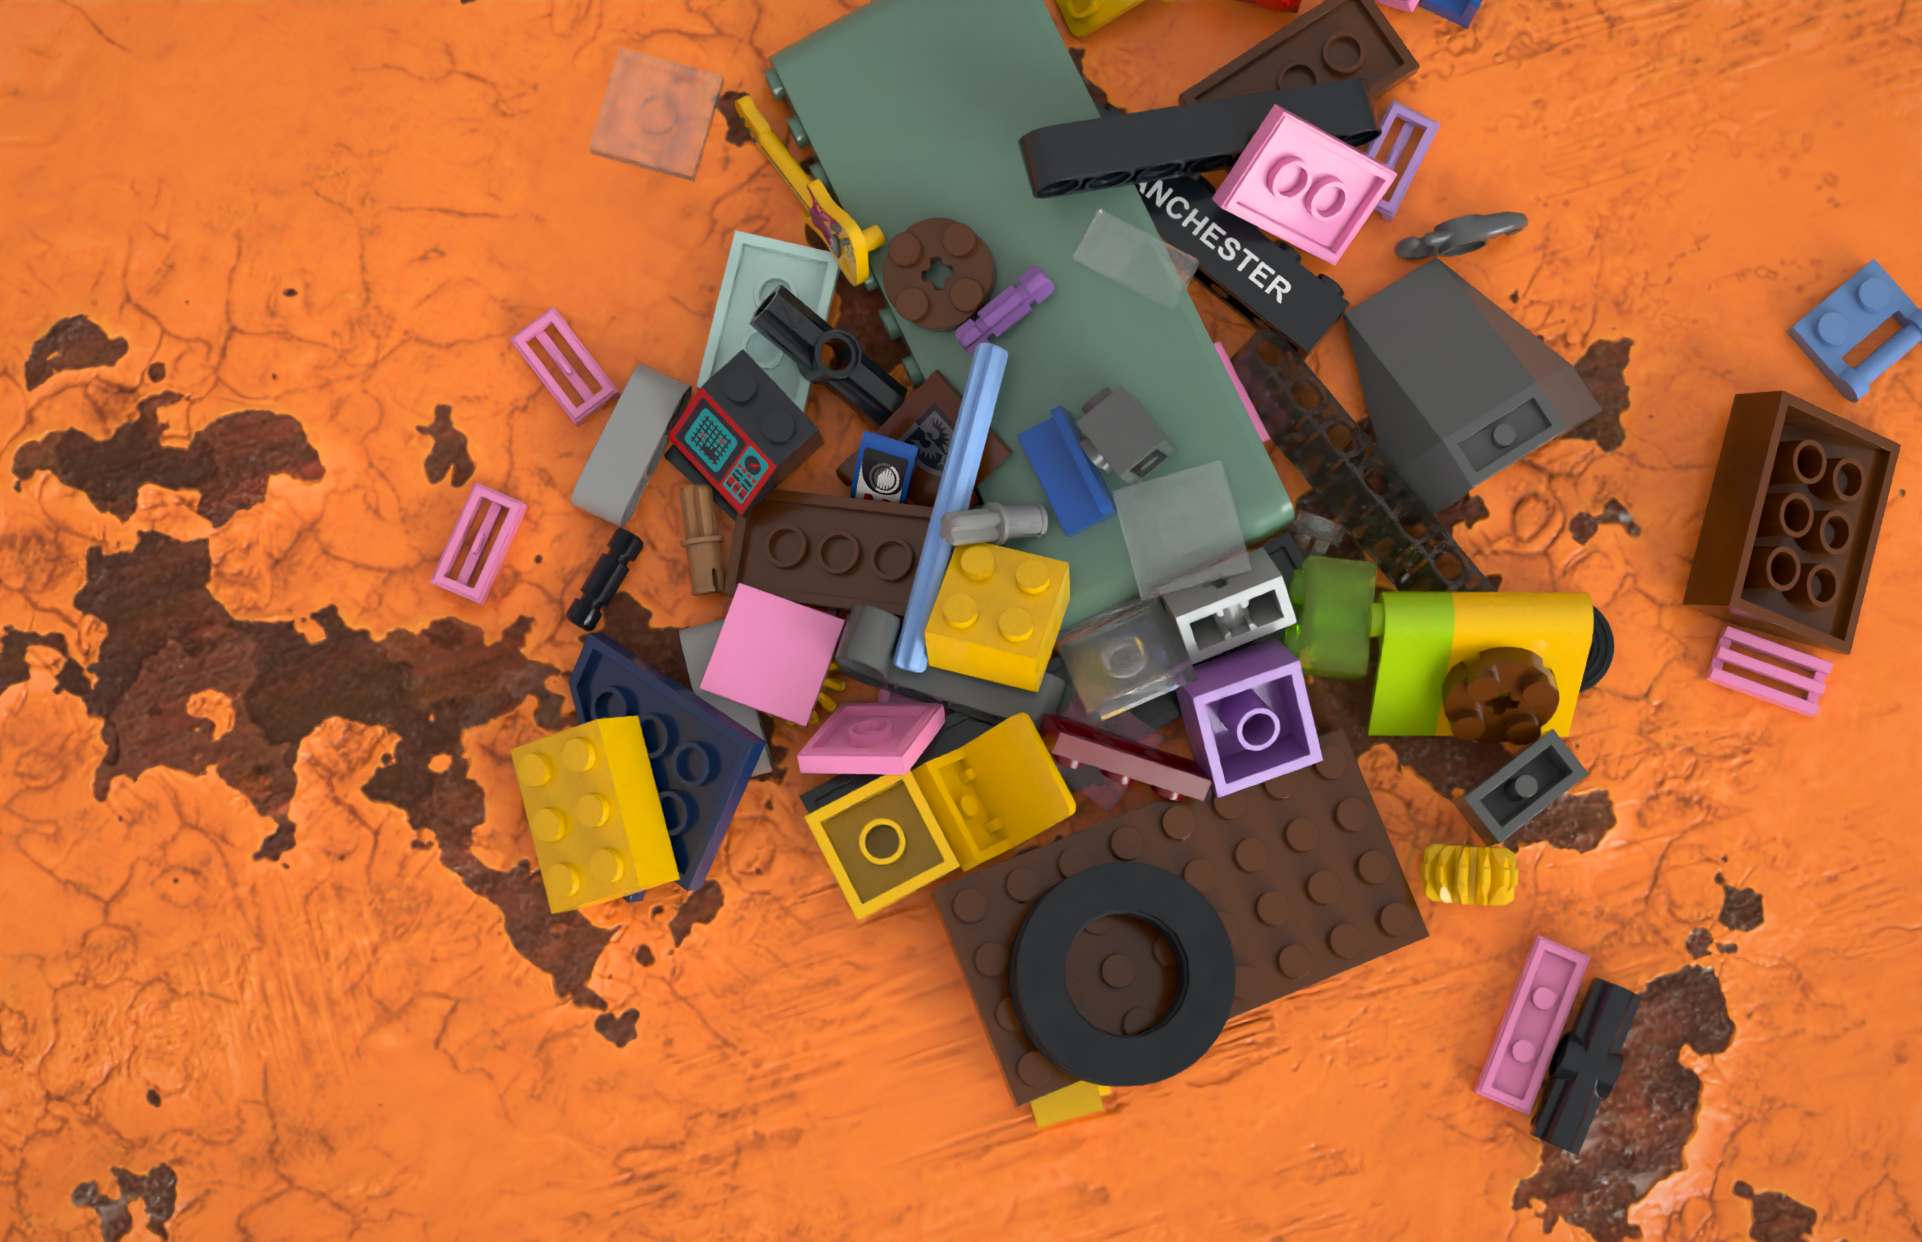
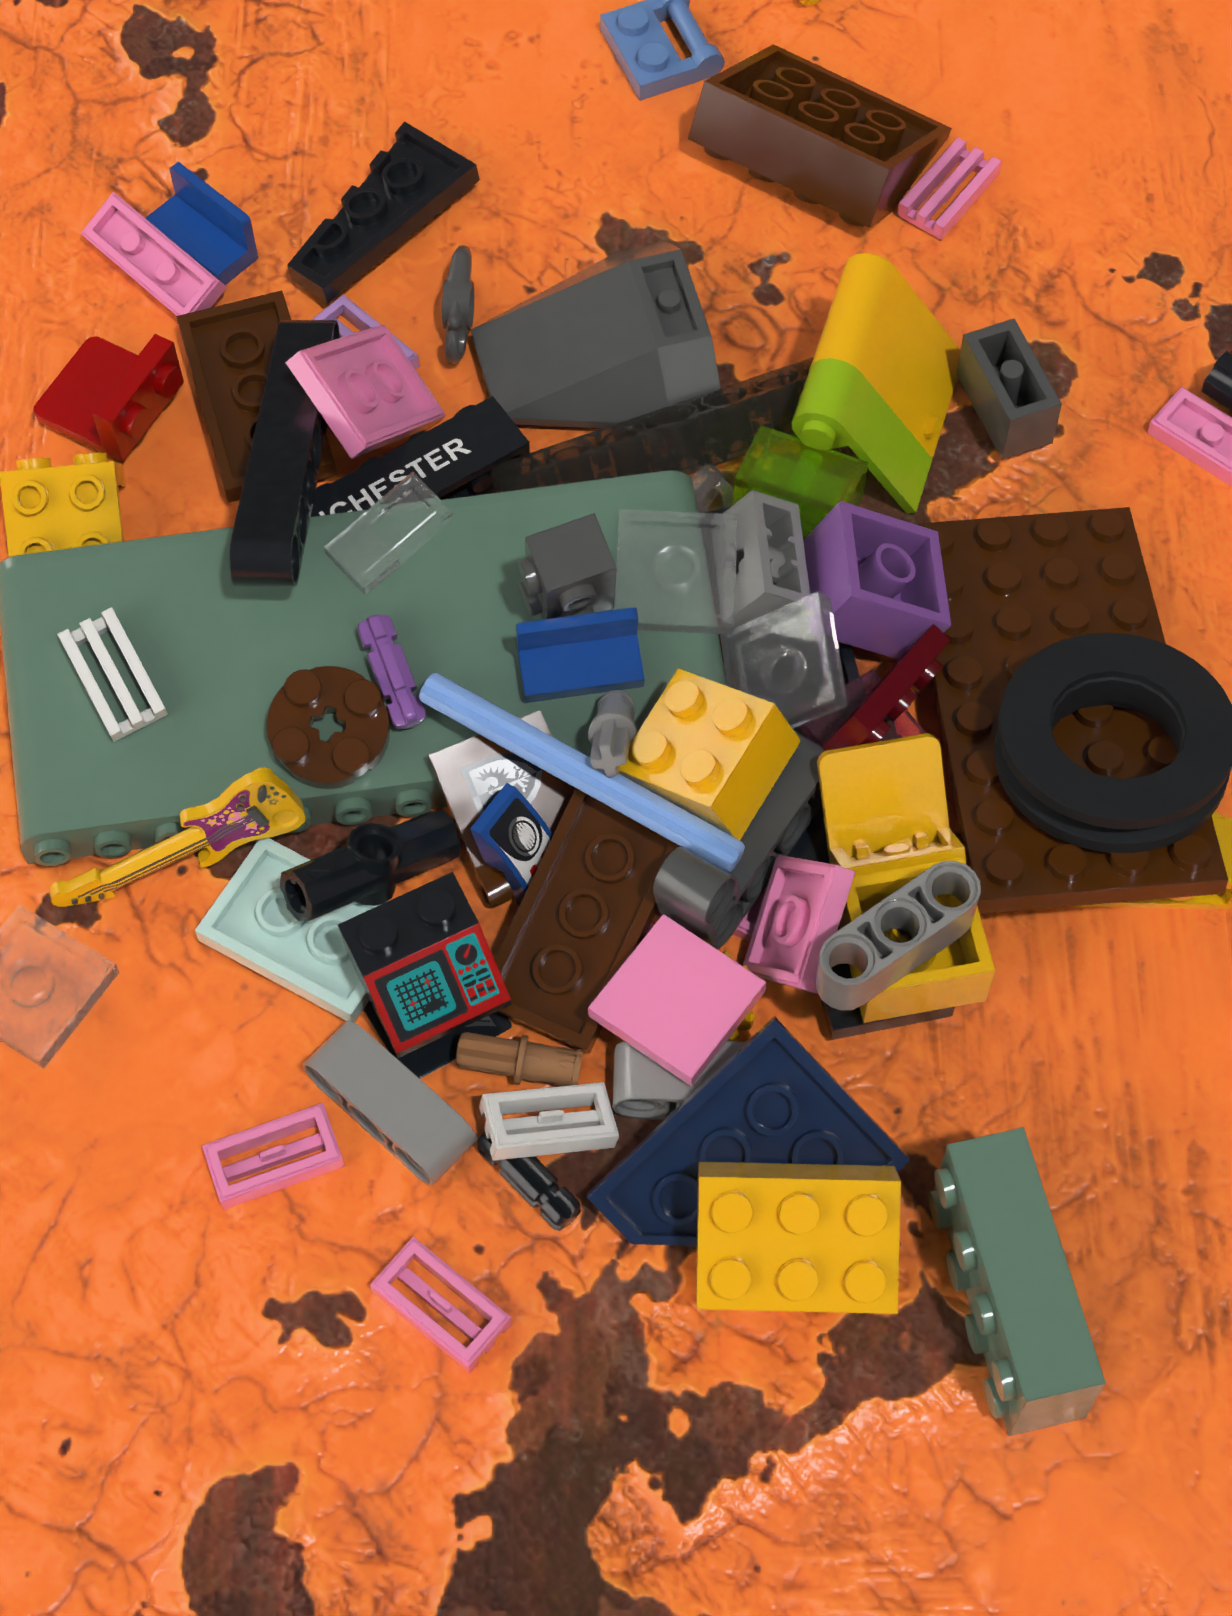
camera: 75 degrees left, 20 degrees down
yellow gear [1420,843,1518,906] -> none
reddish brown plate [1441,647,1559,745] -> none
none -> white tile [57,607,168,742]
none -> black wing [287,121,480,304]
none -> white tile [479,1082,619,1161]
none -> light grey beam [816,861,981,1010]
none -> sand green brick [928,1127,1106,1436]

